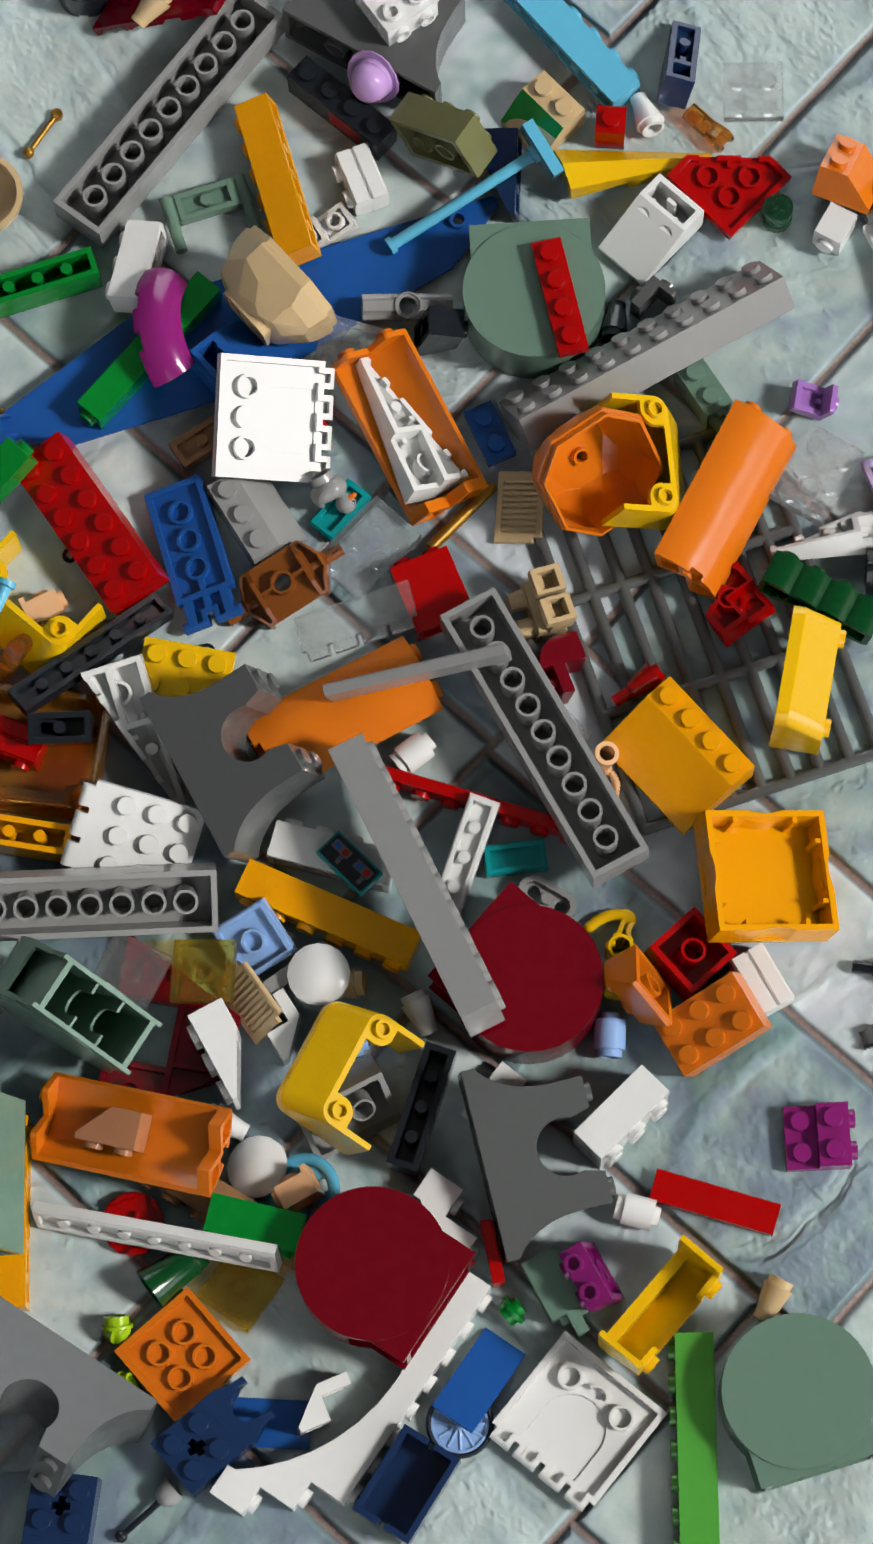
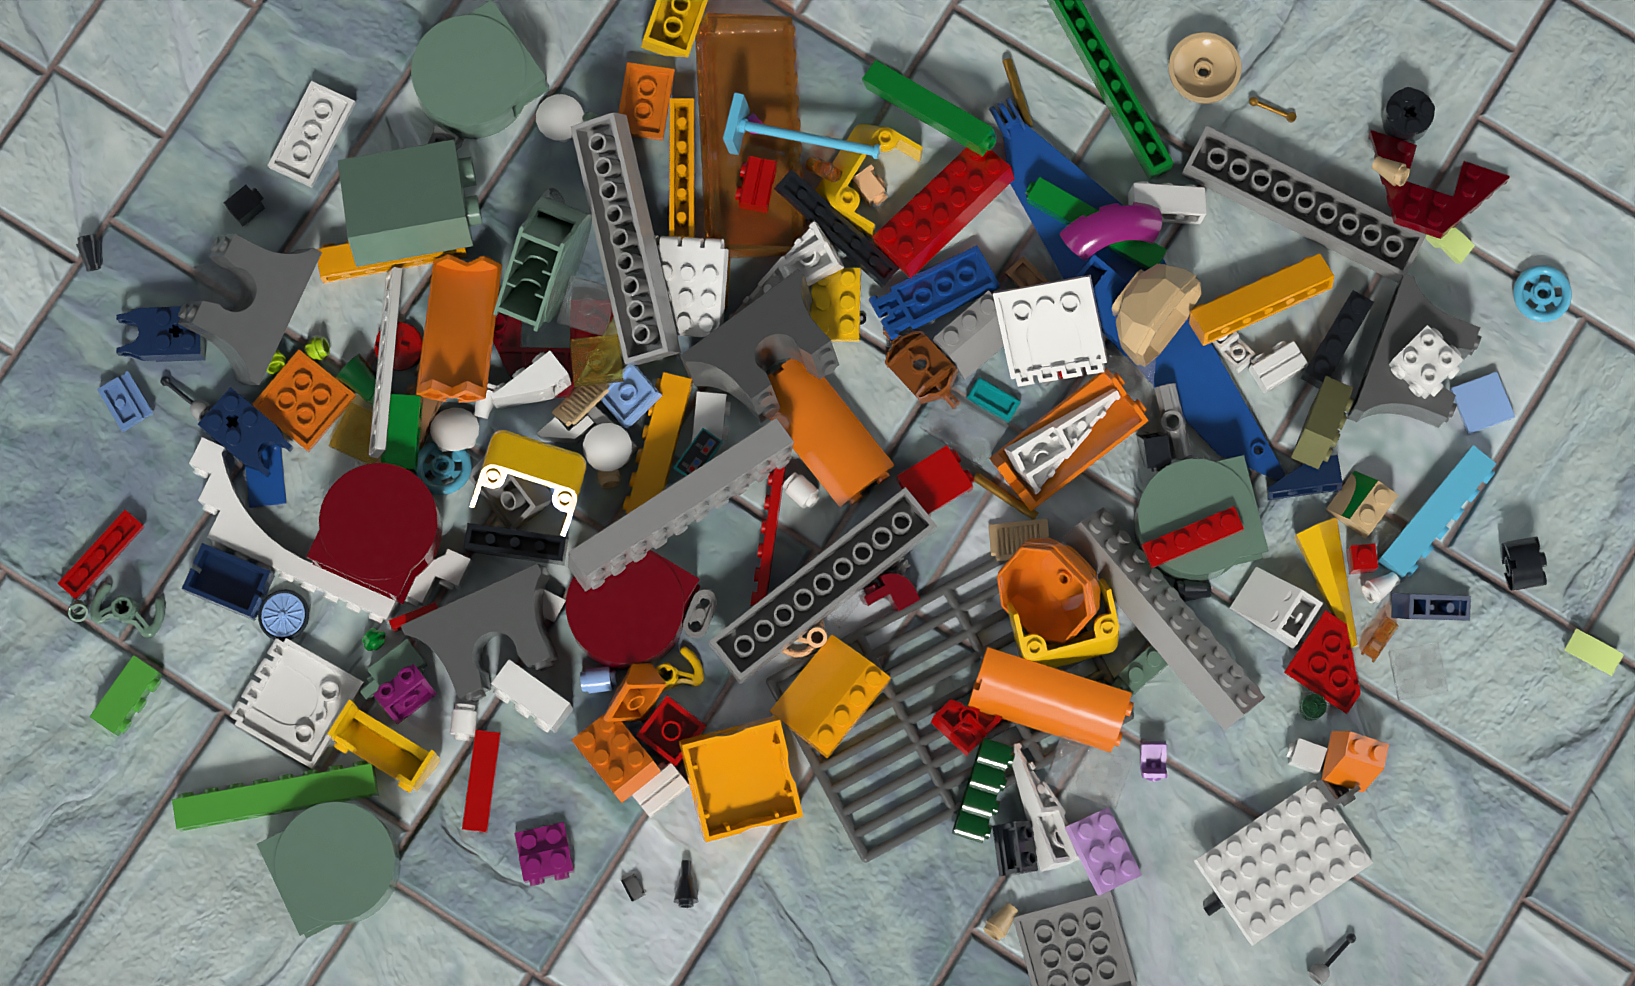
camera: 75 degrees right, 5 degrees up
black slope [27,710,94,746] -> none
nougat slope [74,1106,153,1157] -> none
sand green plate [159,173,262,254] -> none
light nougat brick [271,1163,326,1212] -> none
clear windscreen [293,580,417,663] -> none
white slope [297,1371,351,1436] -> none
light grey animal [309,468,357,514] -> none
light grey tile [323,643,512,702] -> none
lavender hat [347,50,399,104] -> none
medium azure tile [384,118,564,254] -> none
white cone [400,988,439,1038] -> none
blue piece [431,1328,526,1434] -> none
white tile [441,793,501,916] -> none
blue plate [463,400,516,468] -> none
teal tile [483,838,548,879] -> none
tan hips [505,563,577,644] -> none
red cone [611,661,666,707] -> none
dark grey bracket [629,275,677,319] -> none
tan cone [753,1273,793,1321] -> none
yellow windscreen [769,605,846,755] -> none

